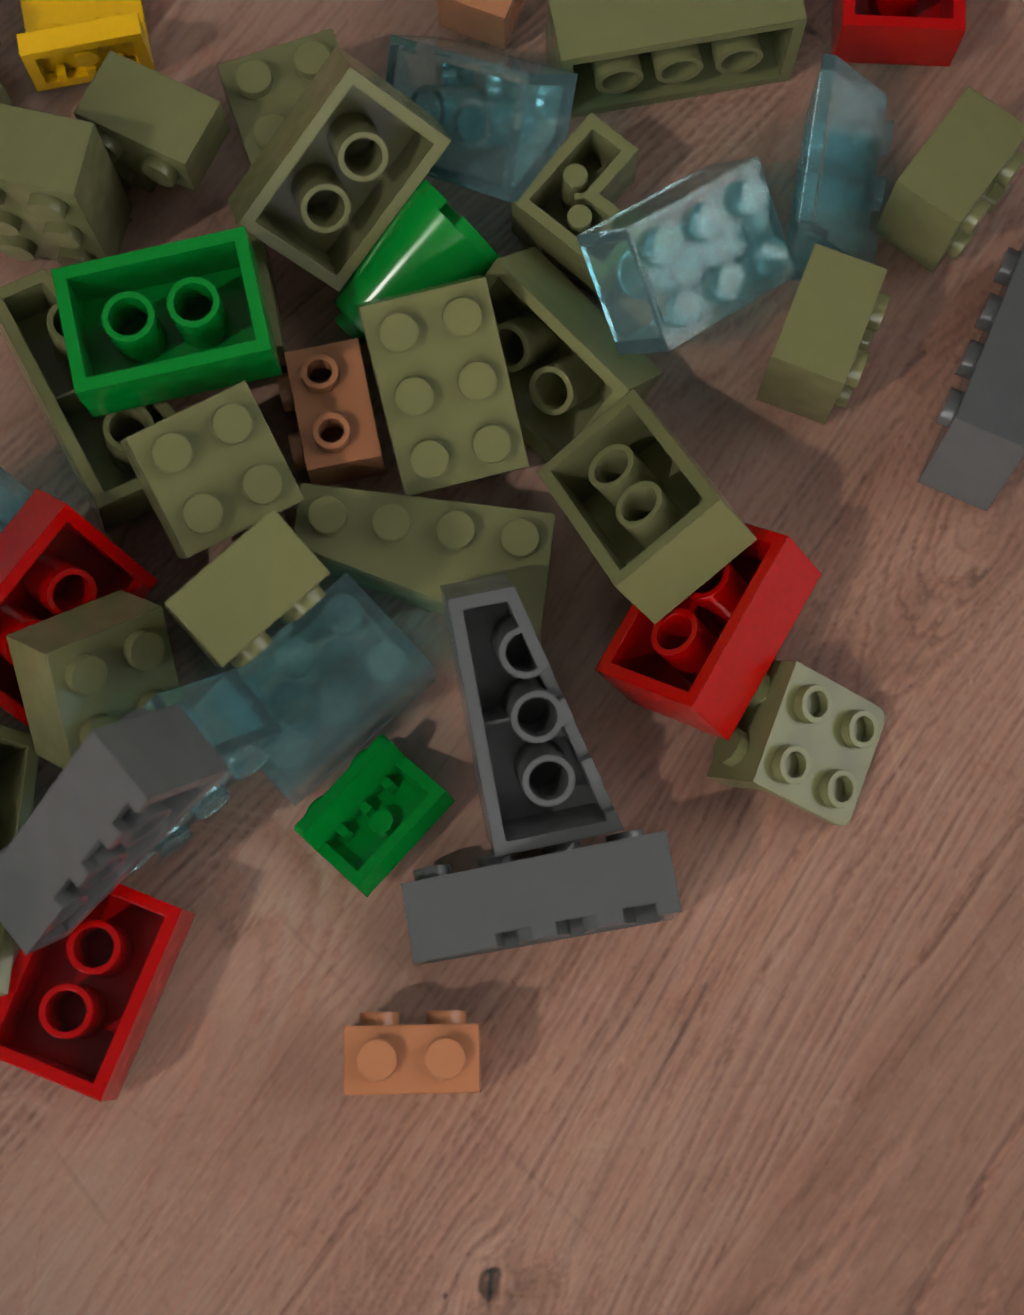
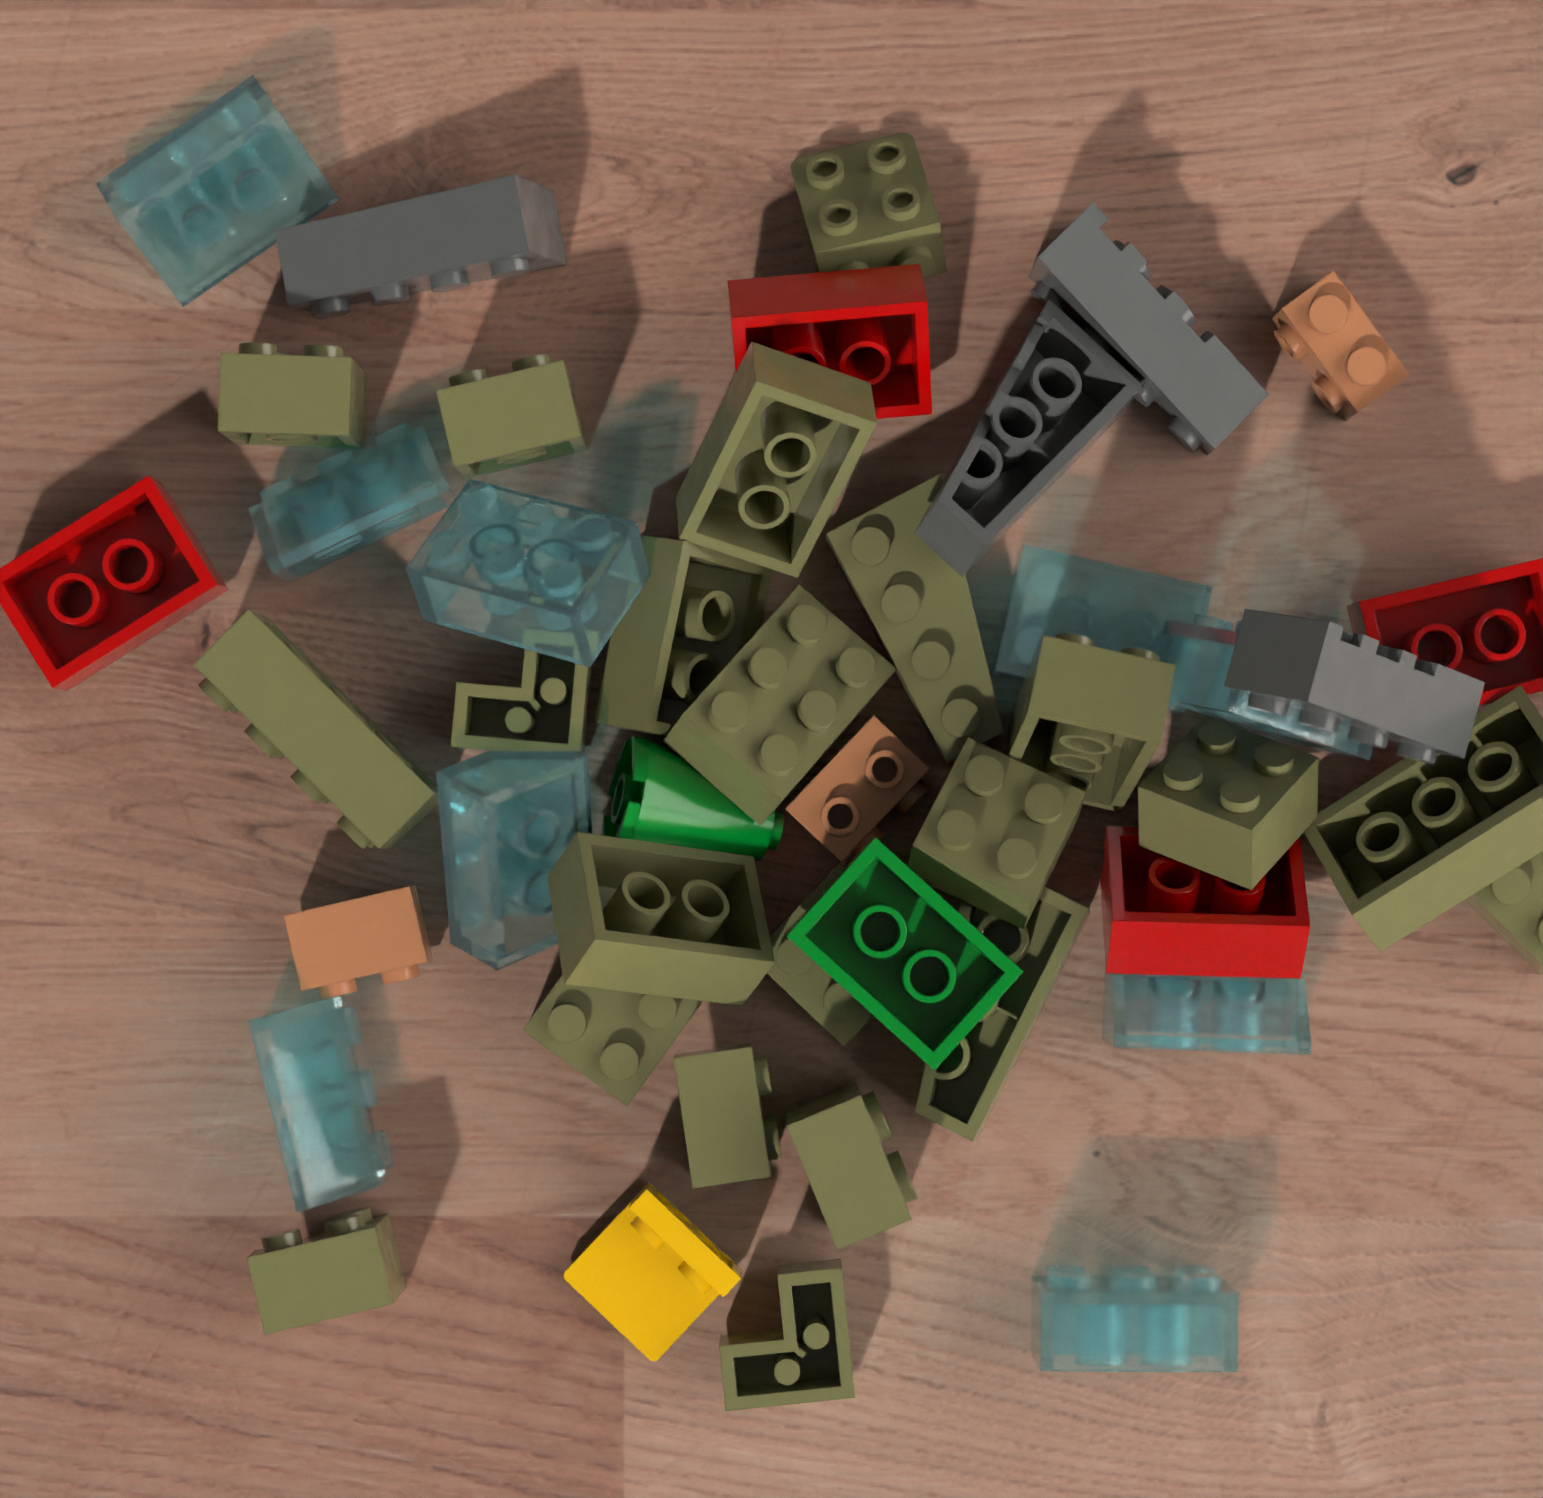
camera: 125 degrees left, 10 degrees up
green bracket [294,734,455,897] -> none

